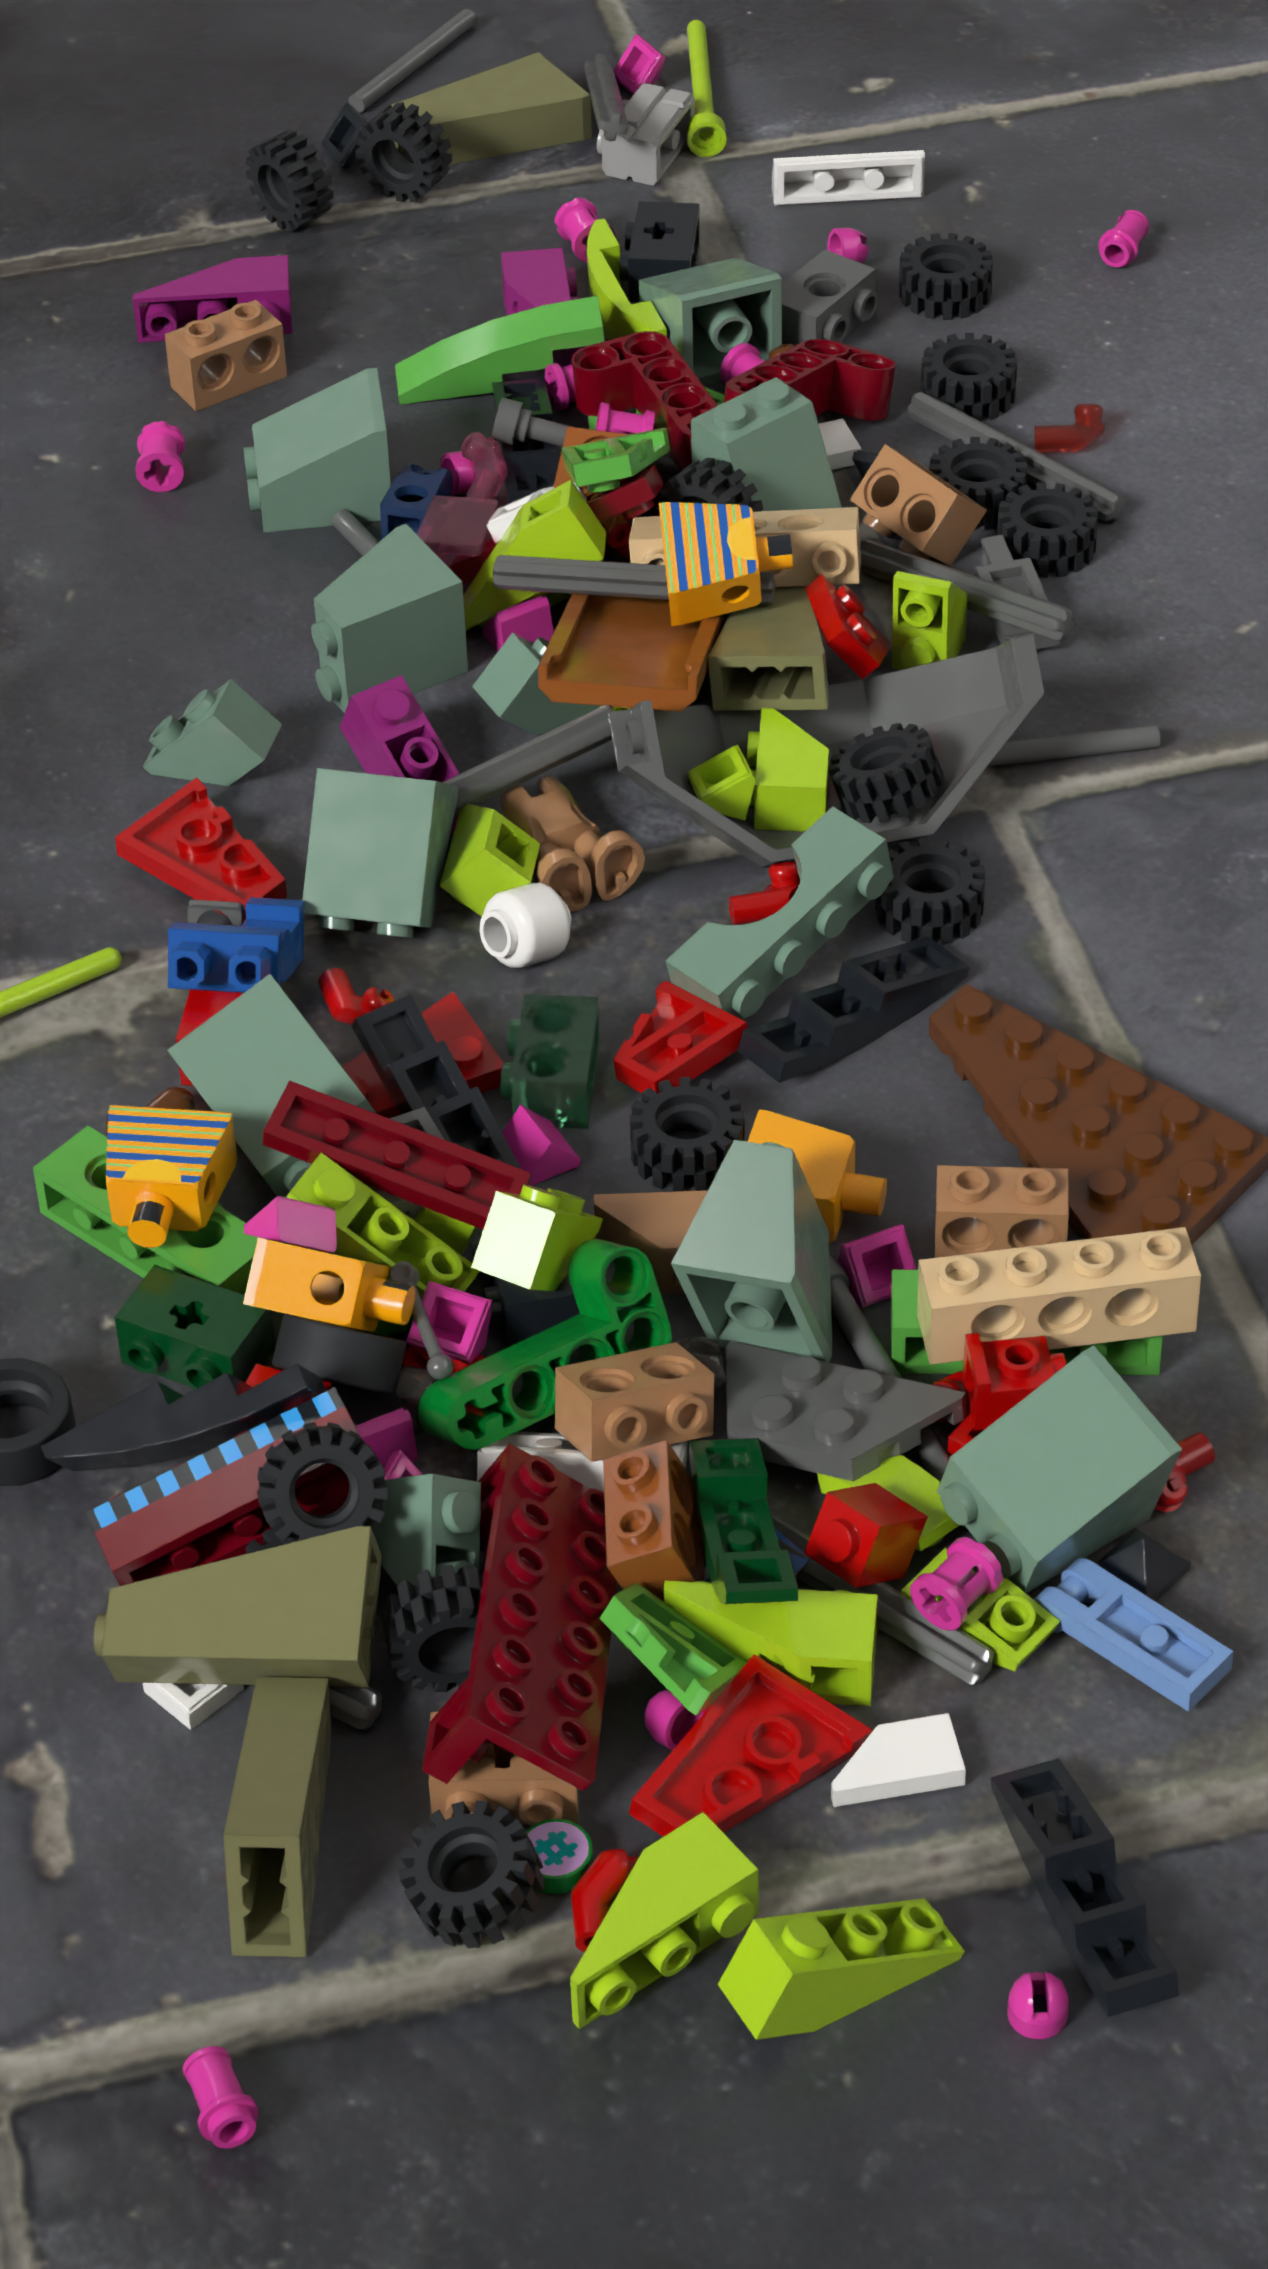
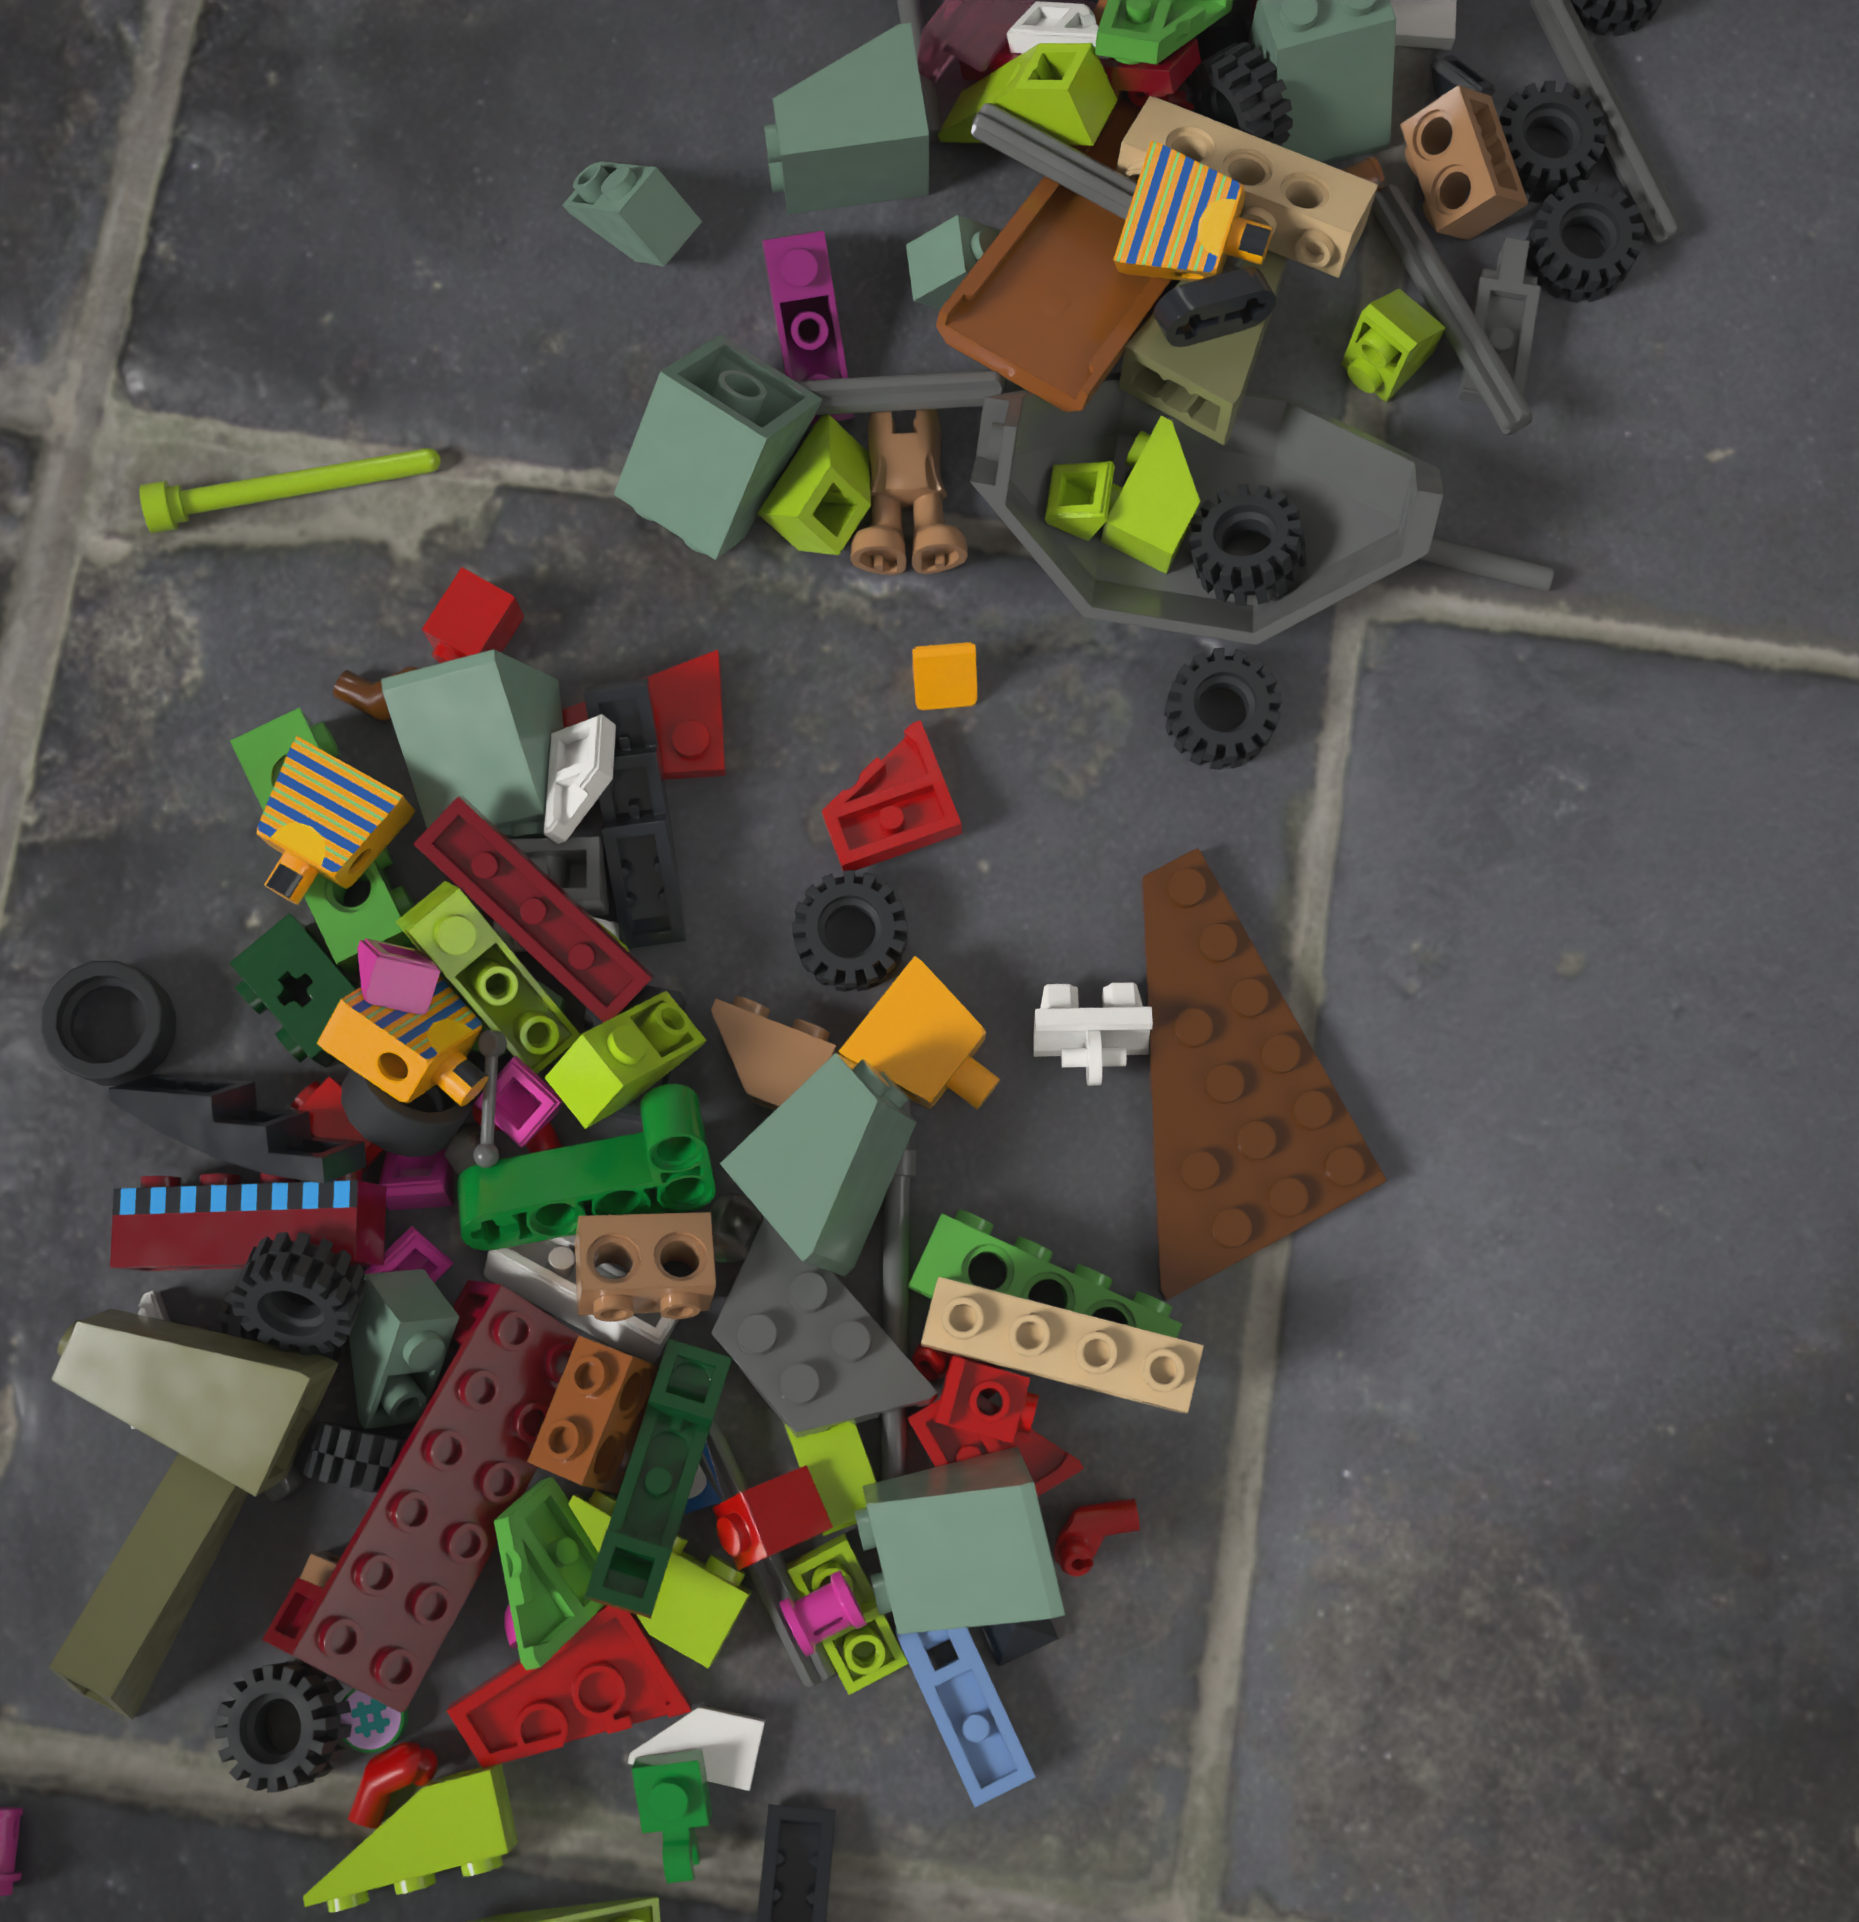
camera: 20 degrees right, 35 degrees up
red wing [115,777,287,921] -> none
blue hips [168,897,305,993] -> none
red arm [318,968,395,1025] -> none
white head [479,883,571,968] -> none
dark pink slope [482,596,554,652] -> none
clear green brick [501,994,600,1129] -> none
dark pink slope [502,1105,581,1186] -> none
sand green arch [666,806,894,1020] -> none
red arm [728,861,800,925] -> none
black slope [738,936,970,1083] -> none
red wing [805,574,891,680] -> none
dark pink slope [839,1224,917,1308] -> none
medium nougat brick [934,1165,1069,1258] -> none
clear red arm [1034,404,1106,453] -> none
none -> white tile [544,714,616,844]
none -> green plate [631,1749,713,1884]
none -> light orange slope [912,642,978,710]
none -> white hips [1033,983,1153,1086]
none -> black beam [1154,267,1276,347]

